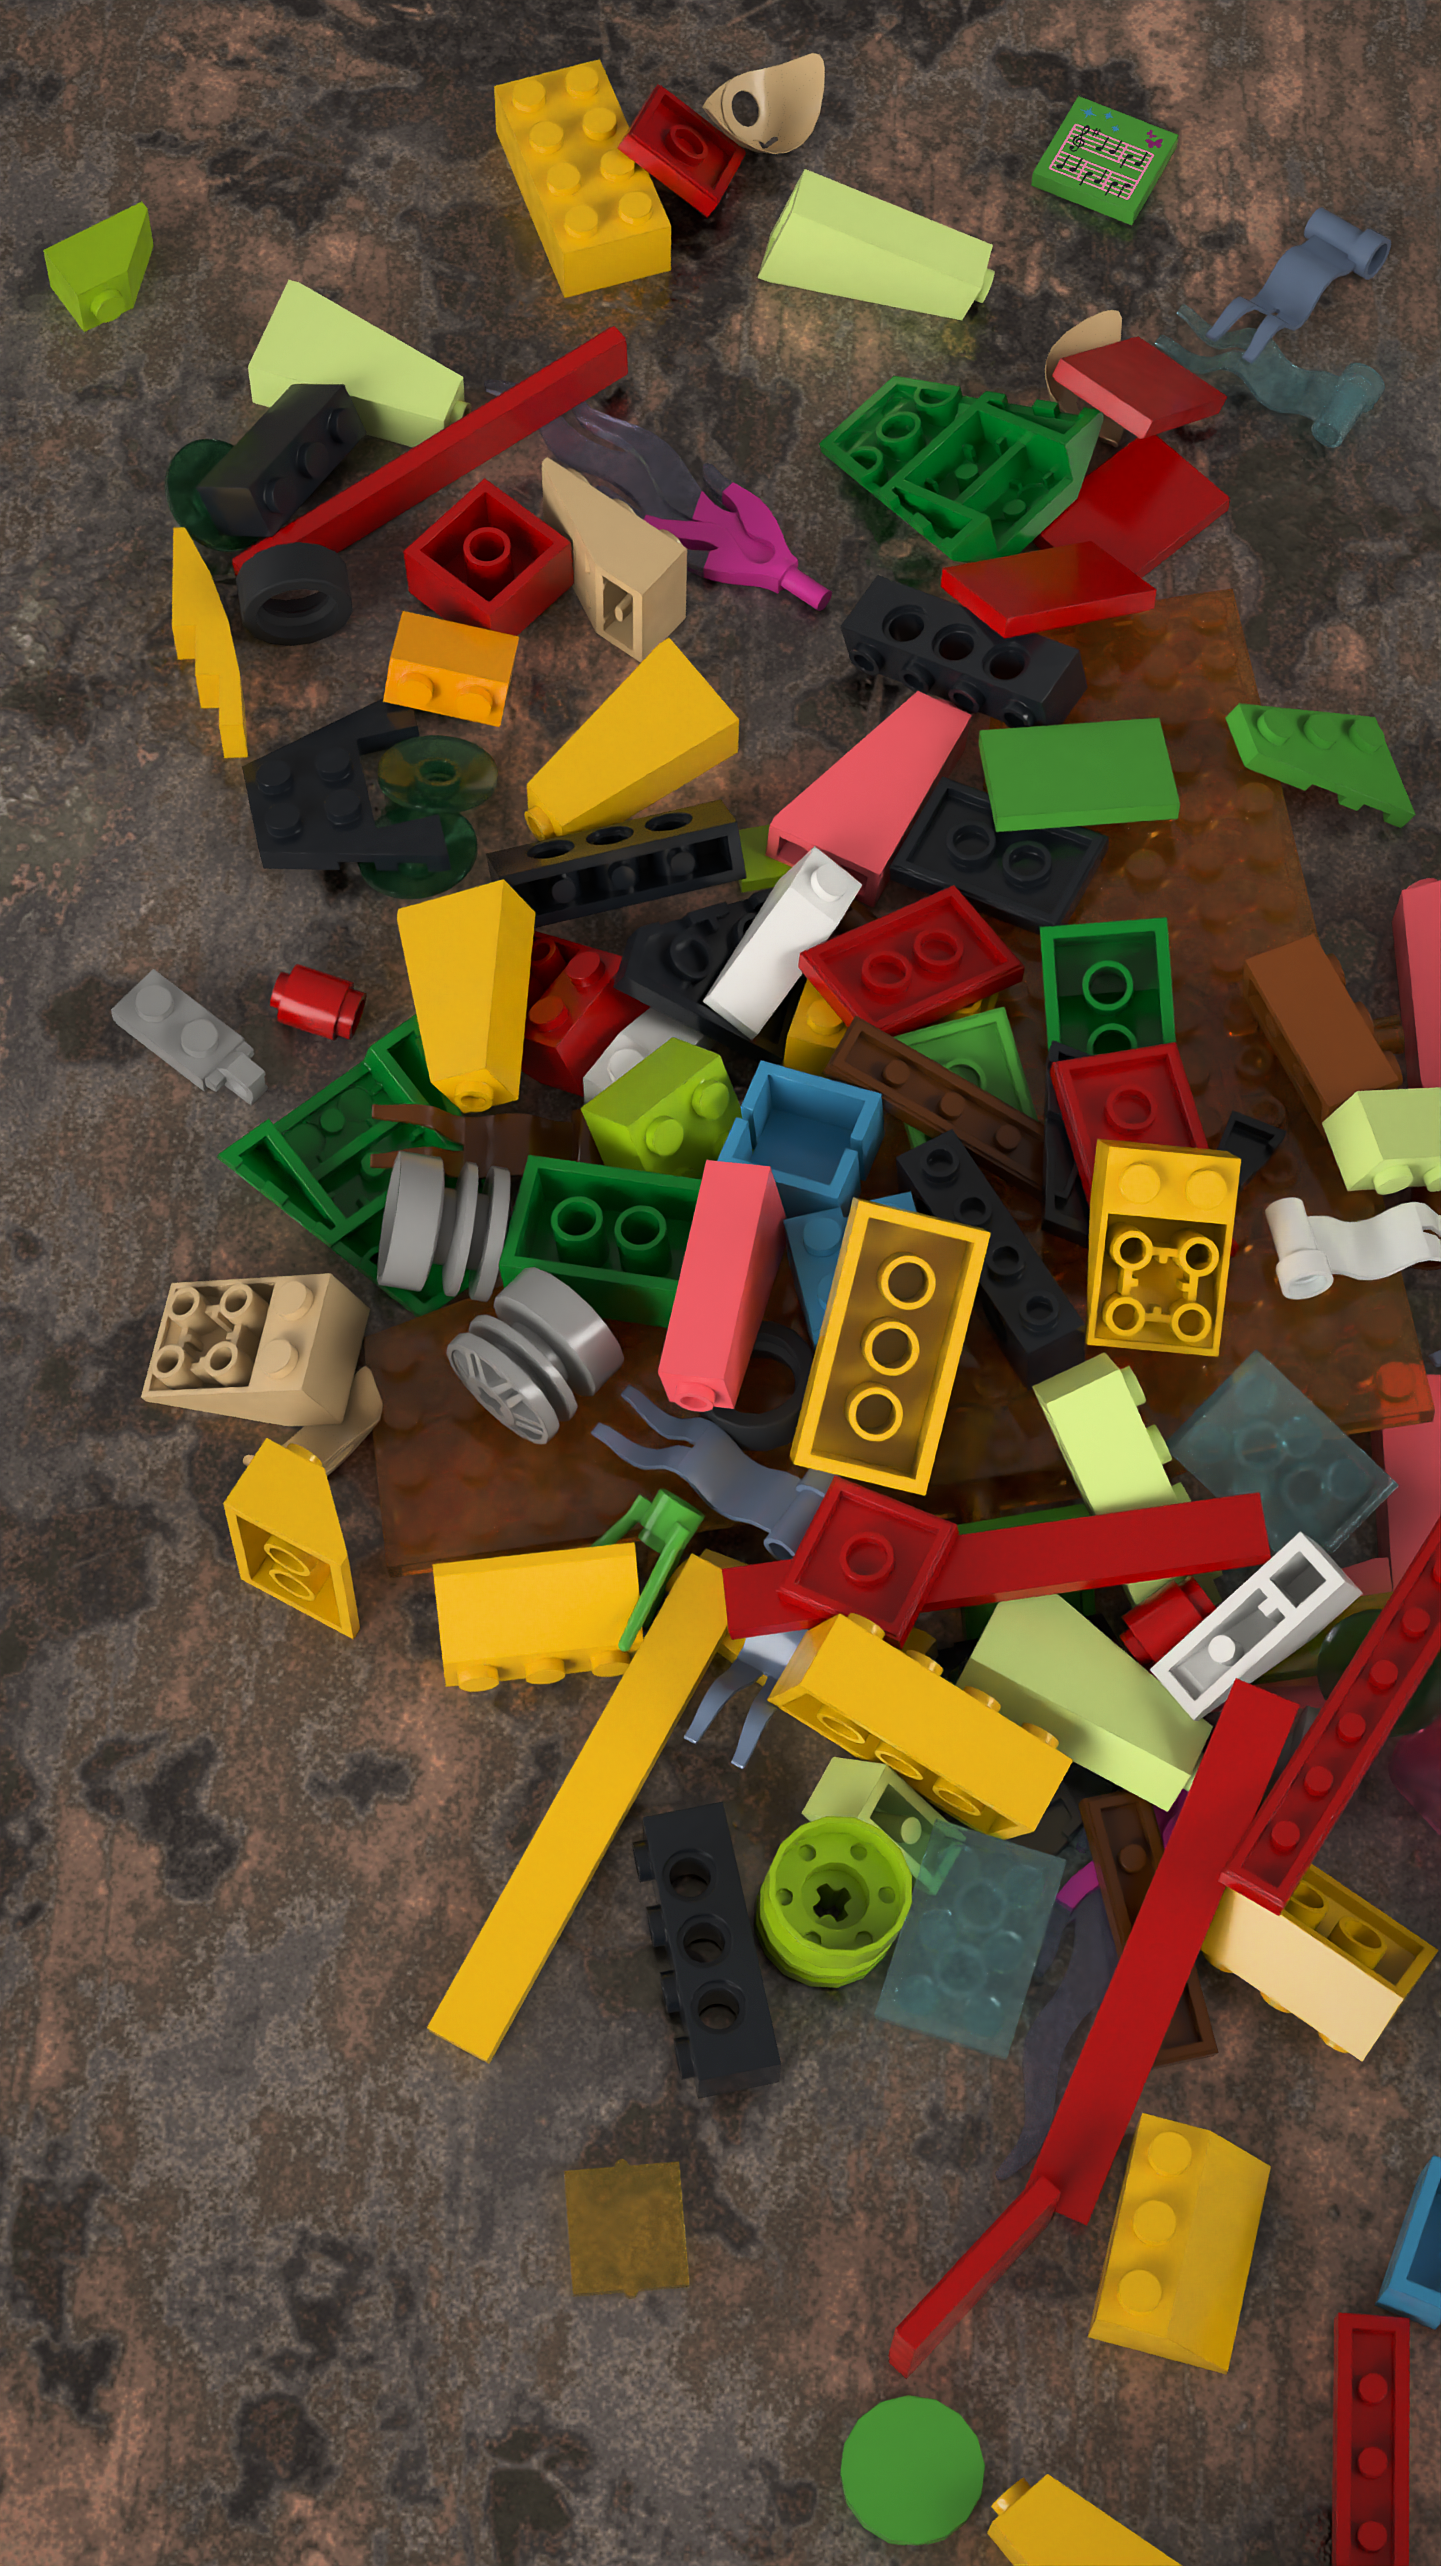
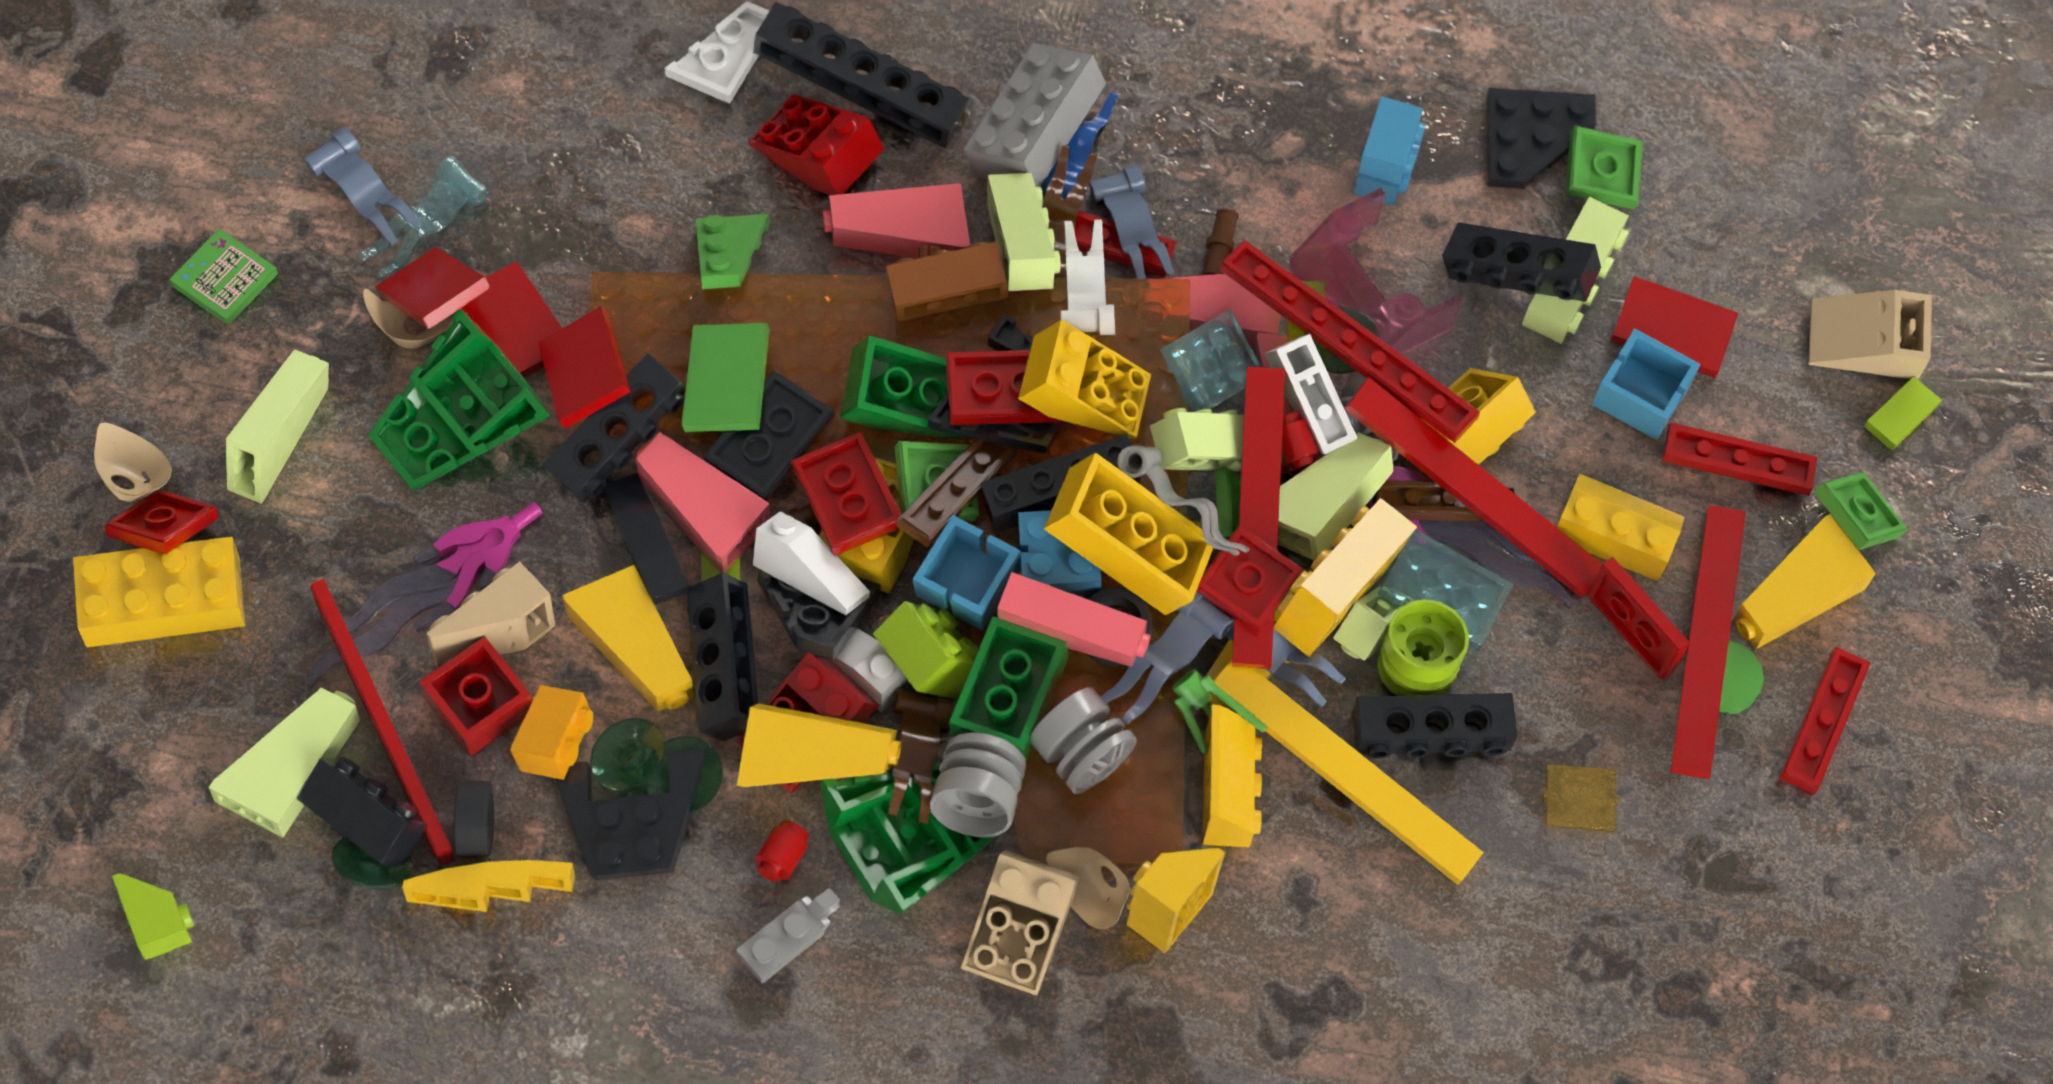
camera: 85 degrees left, 0 degrees up
none -> black slope [602,473,690,605]
none -> light grey flag [1118,445,1250,556]
none -> red tile [1670,505,1746,780]

